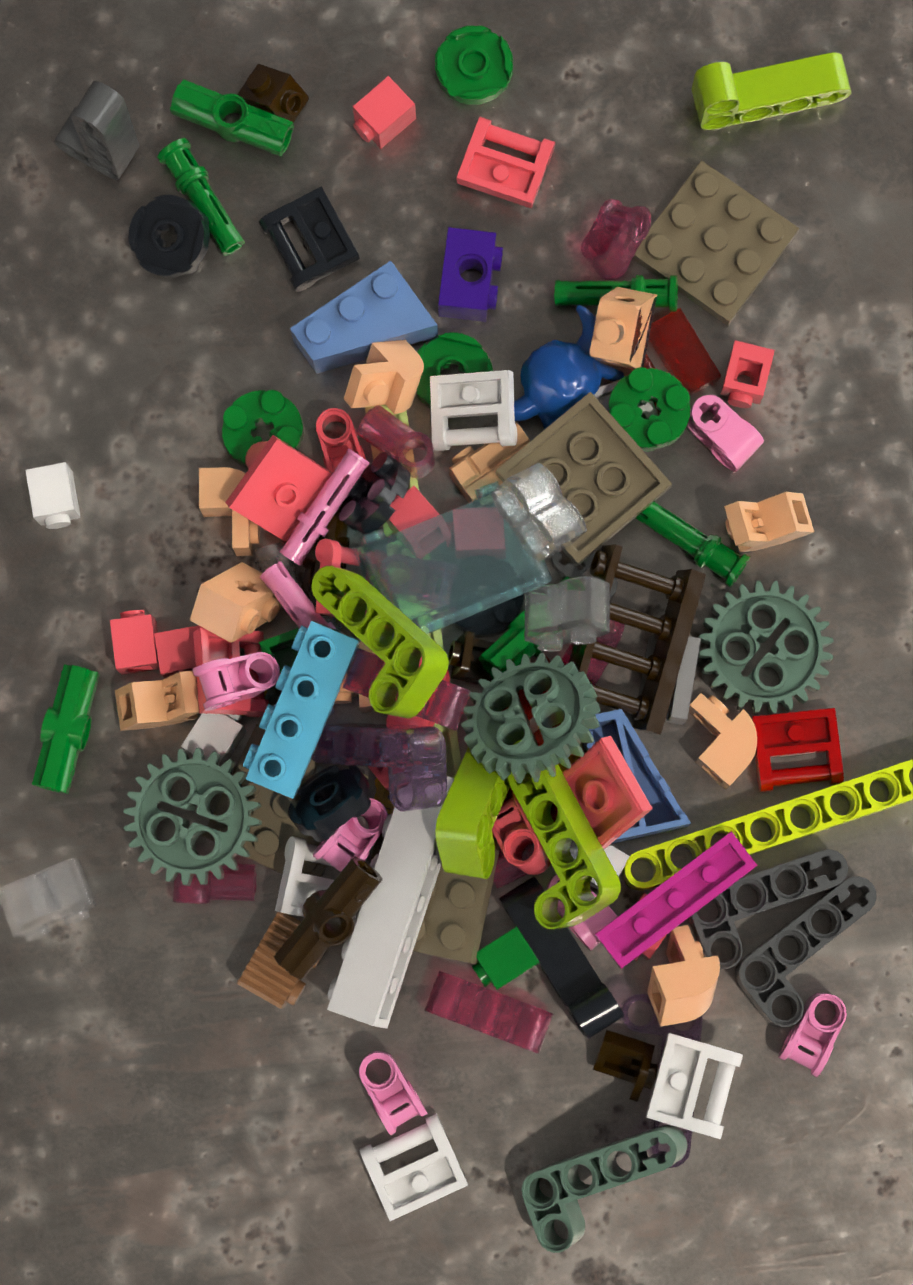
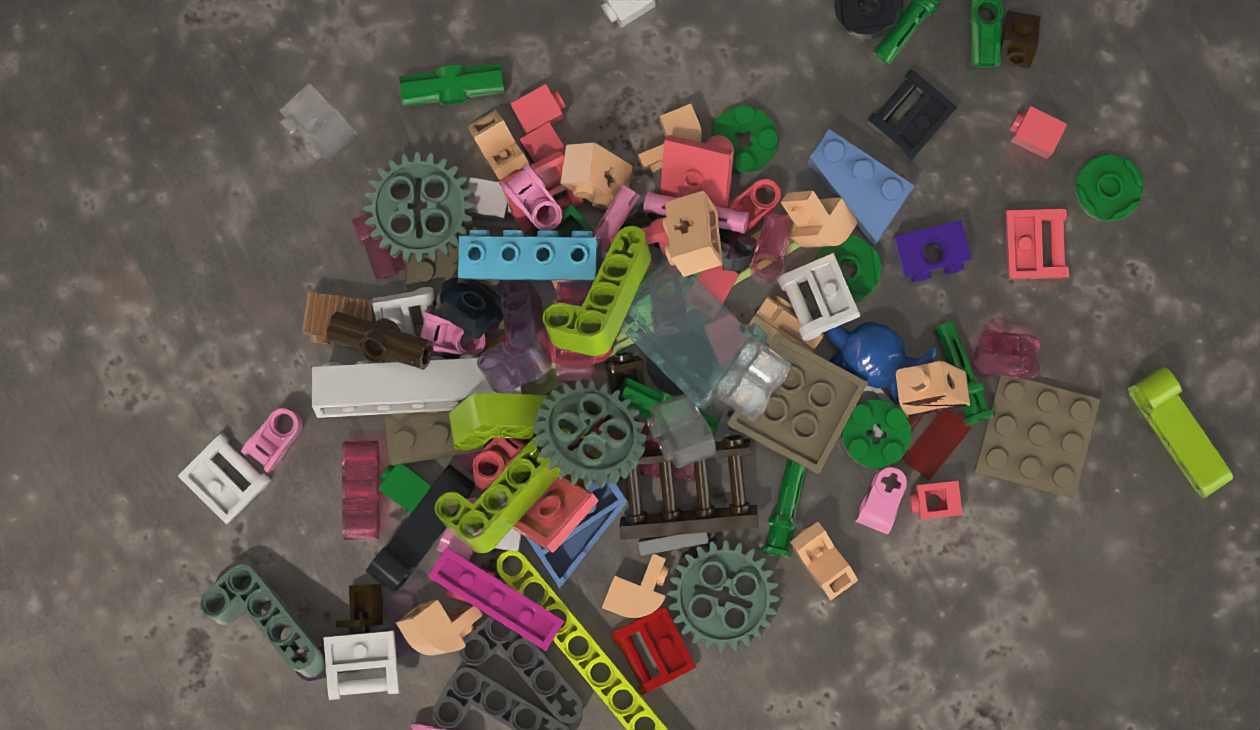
camera: 65 degrees right, 5 degrees up
none -> light nougat brick [663,190,723,277]

